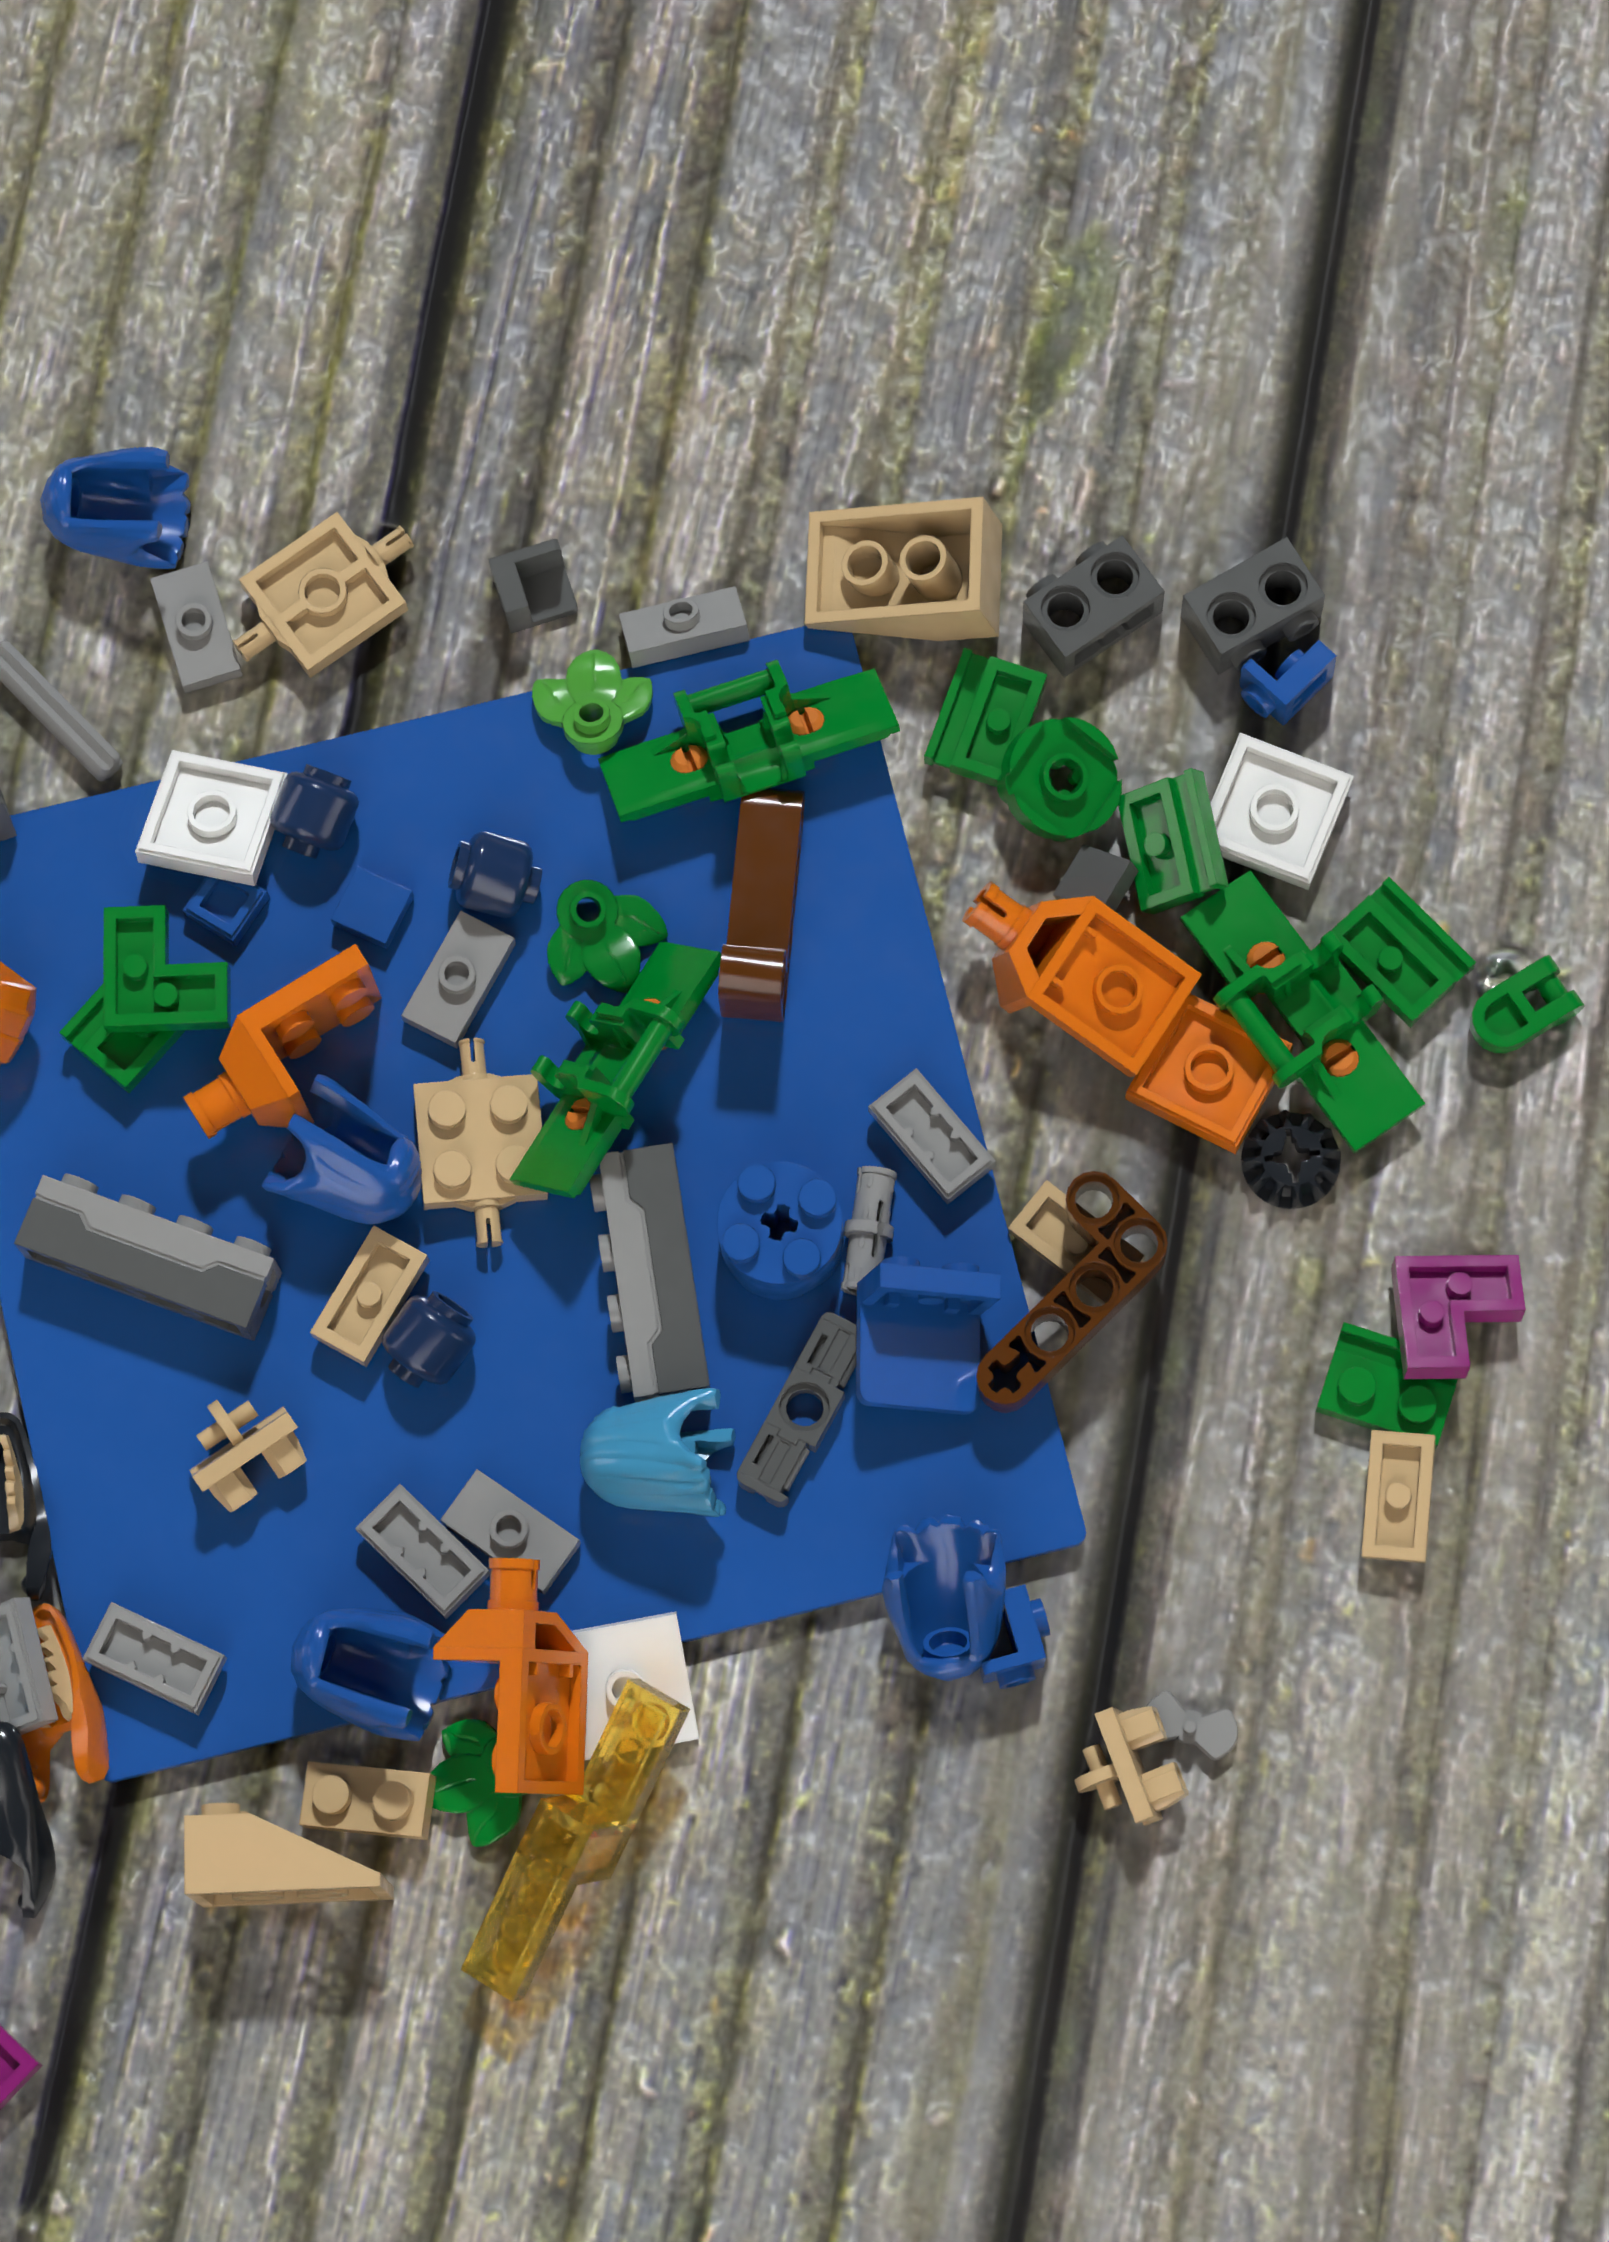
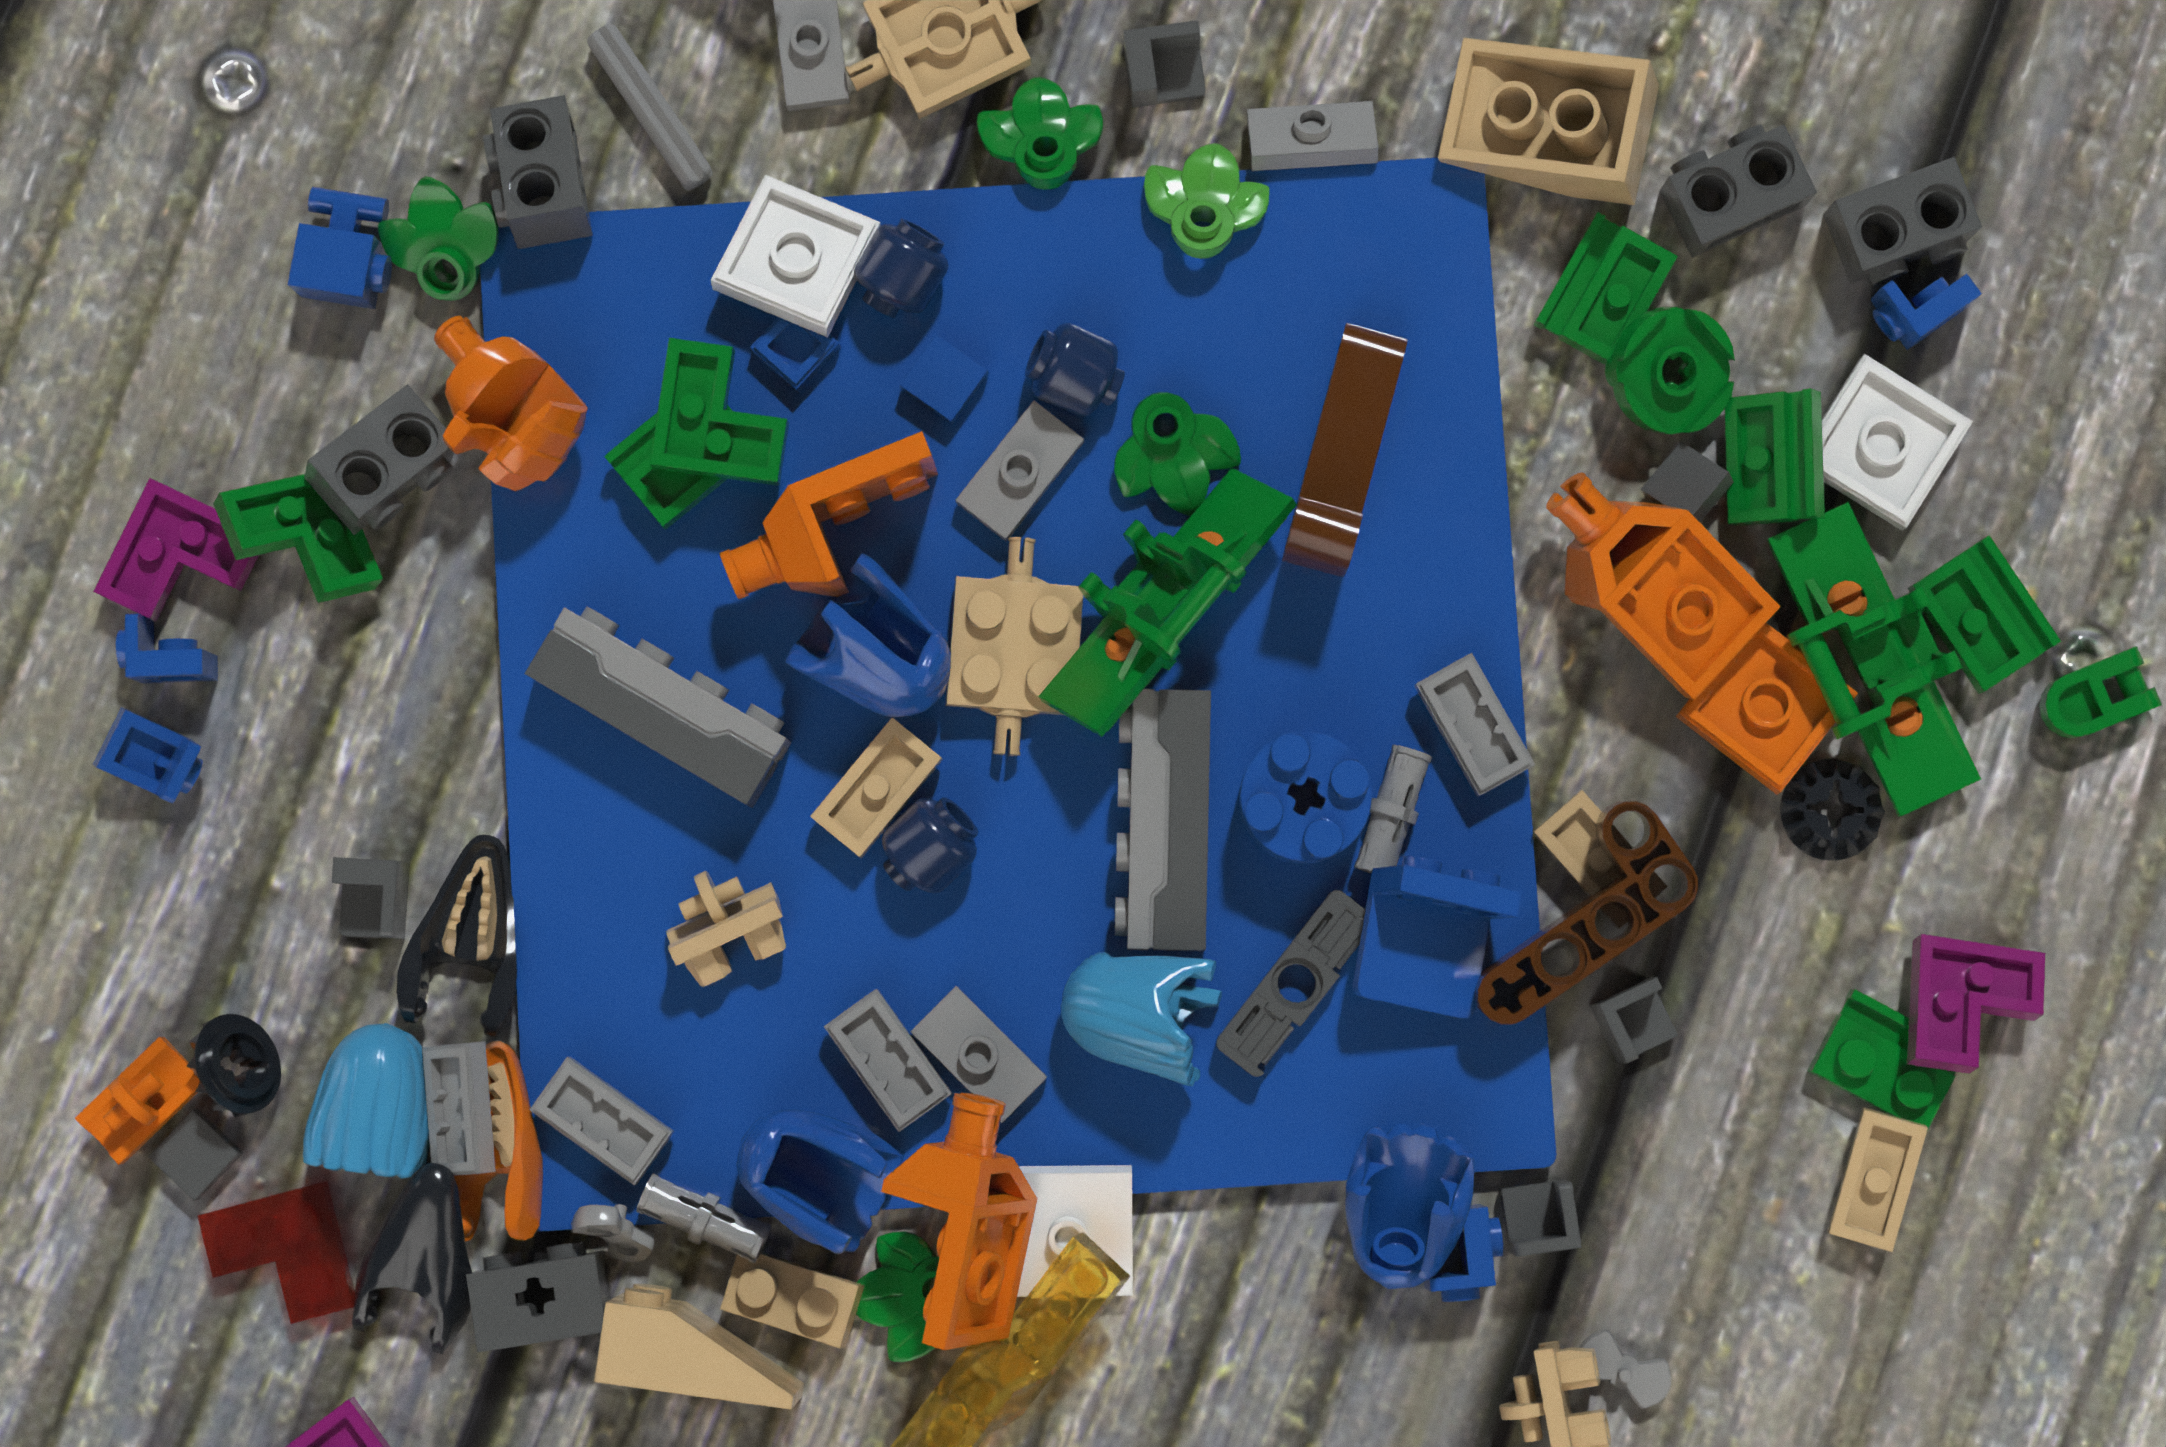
camera: 10 degrees right, 10 degrees up
green piece [598,659,900,822] -> none
none -> dark grey brick [466,1241,611,1353]
none -> light grey piece [571,1204,655,1262]
none -> light grey pin [636,1173,772,1264]
none -> green plate [977,77,1103,190]
none -> dark grey panel [1499,1179,1582,1257]
none -> dark grey panel [1589,977,1678,1064]

